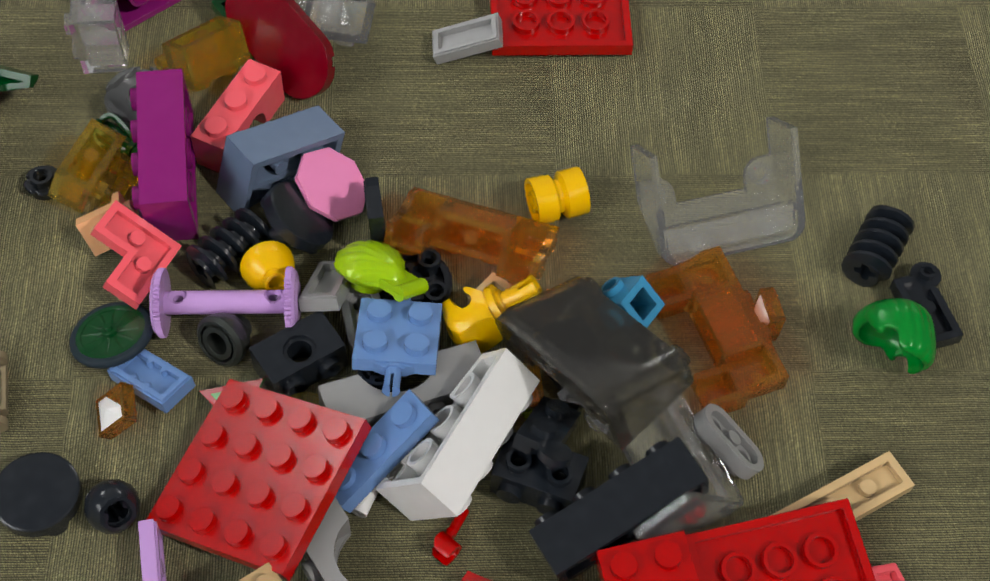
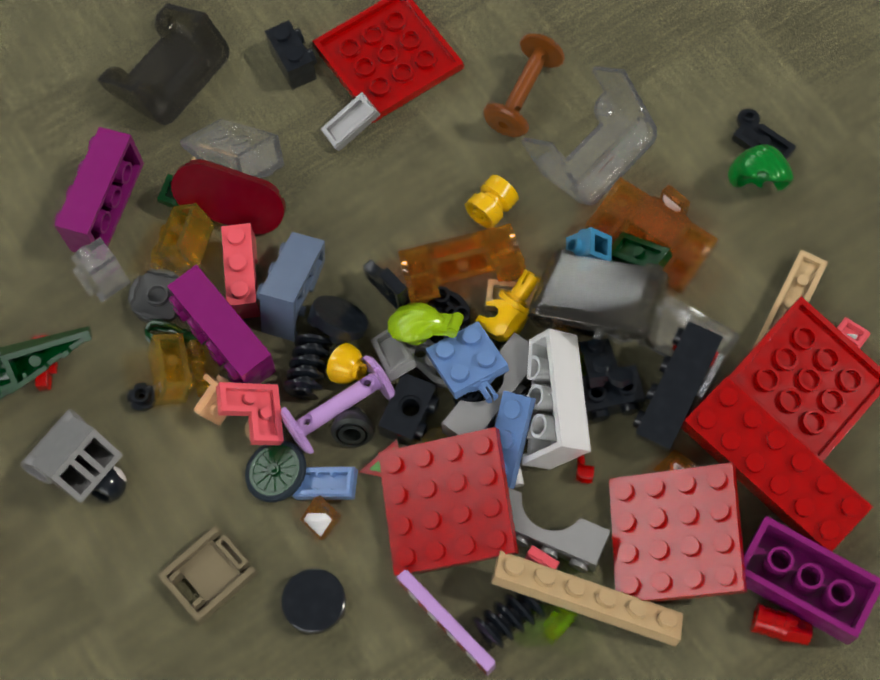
camera: 25 degrees left, 10 degrees up
black piece [84,479,140,534] -> none
bright pink piece [295,147,365,222] -> none
light grey plate [694,403,764,480] -> none
black piece [841,205,915,287] -> none
none -> dark orange hose [483,33,565,137]
none -> dark green plate [611,232,673,278]

